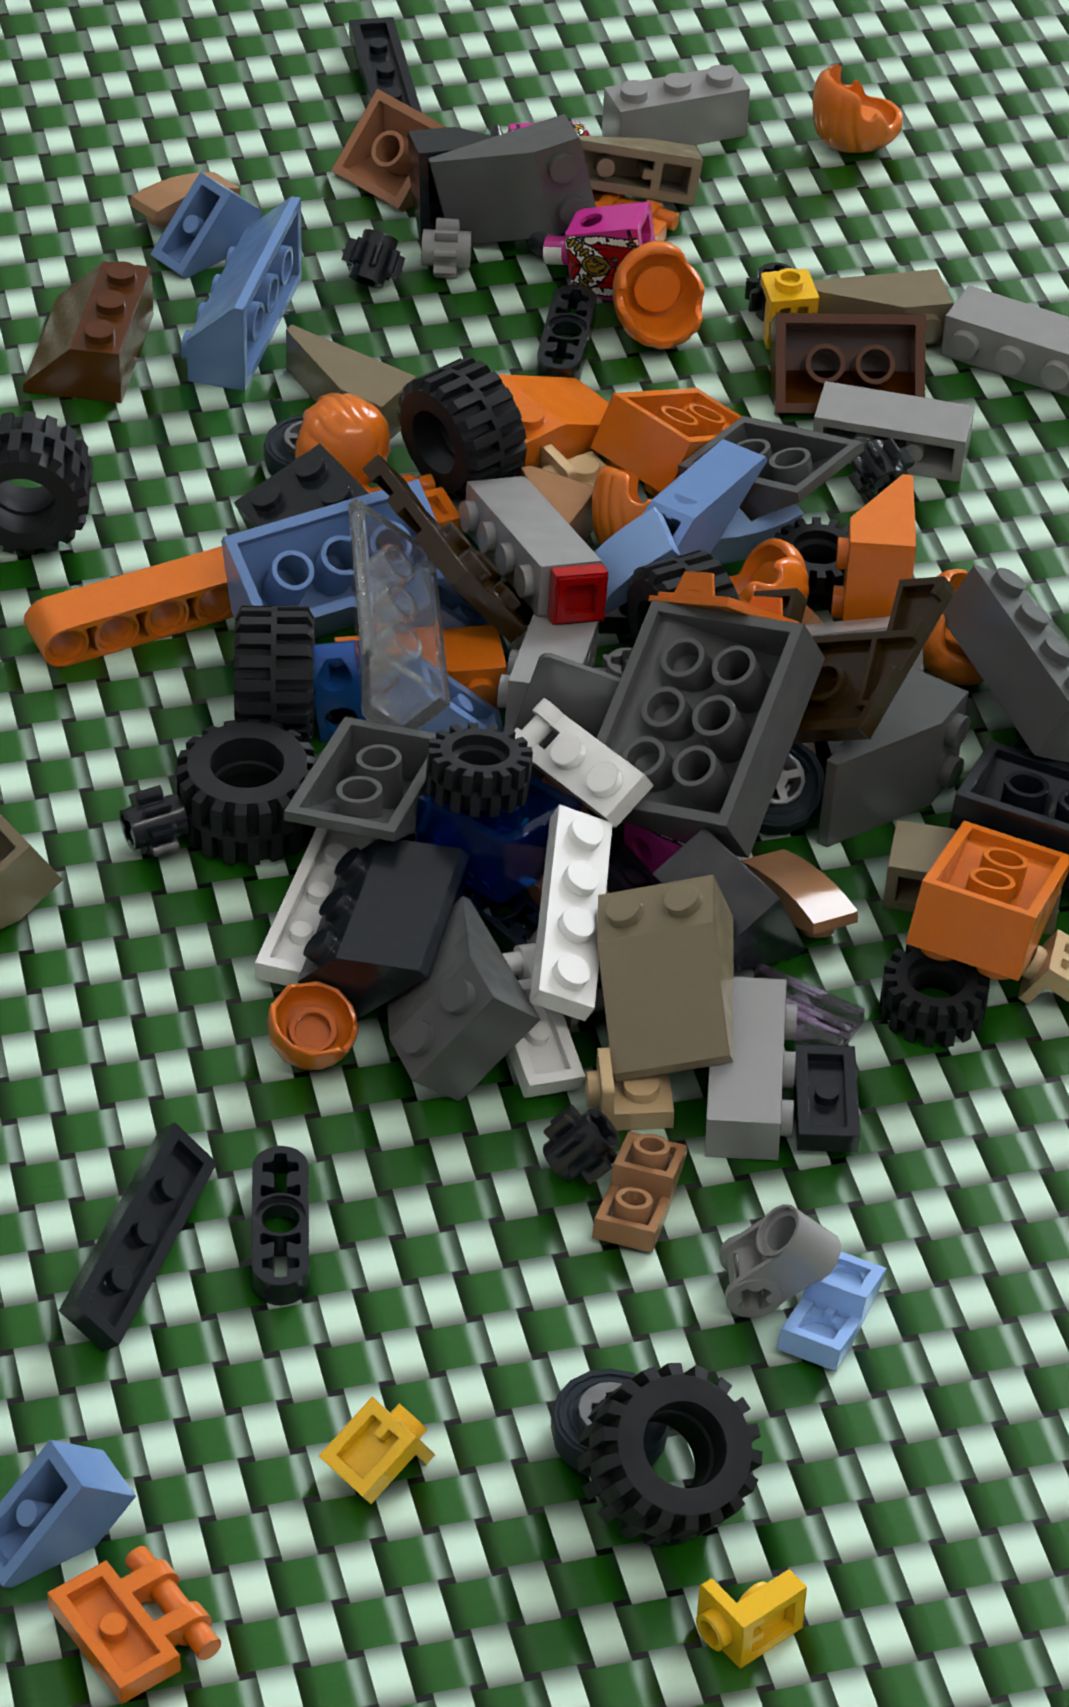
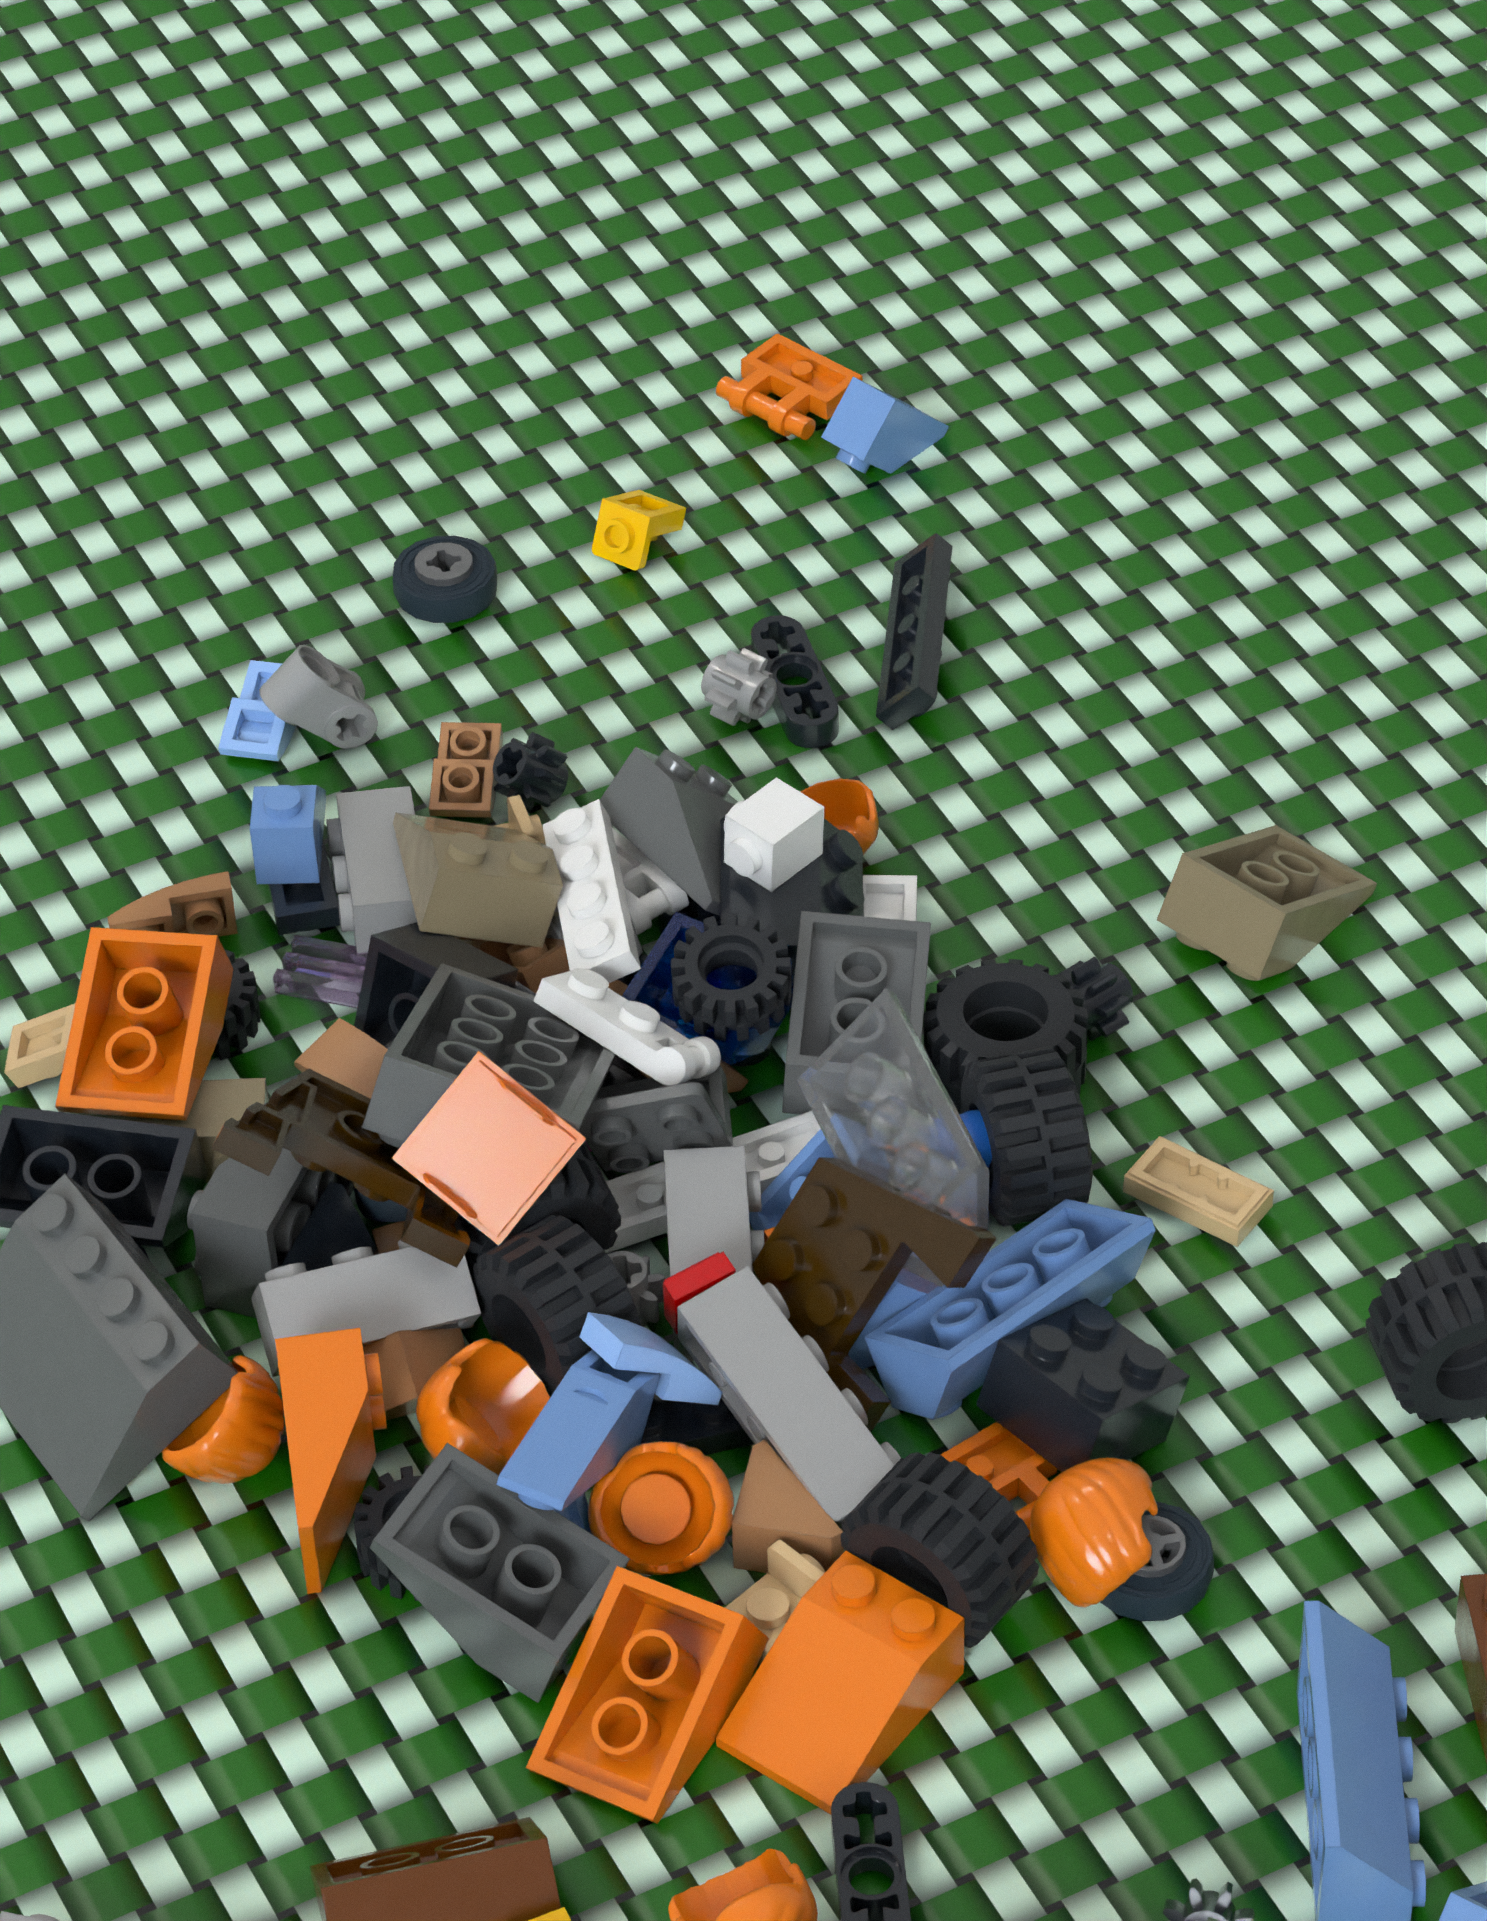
camera: 170 degrees right, 0 degrees up
orange beam [23,546,234,668] -> none
dark tan slope [286,324,416,439] -> none
black tyre [577,1363,763,1546] -> none
yellow bracket [696,1569,807,1669] -> none
light grey brick [813,381,975,482] -> none
black gear [848,437,915,501] -> none
none -> medium nougat slope [108,871,238,937]
none -> medium blue slope [250,785,326,884]
none -> light grey gear [701,648,777,726]
none -> white brick [724,777,824,892]
none -> tan plate [1123,1136,1274,1247]

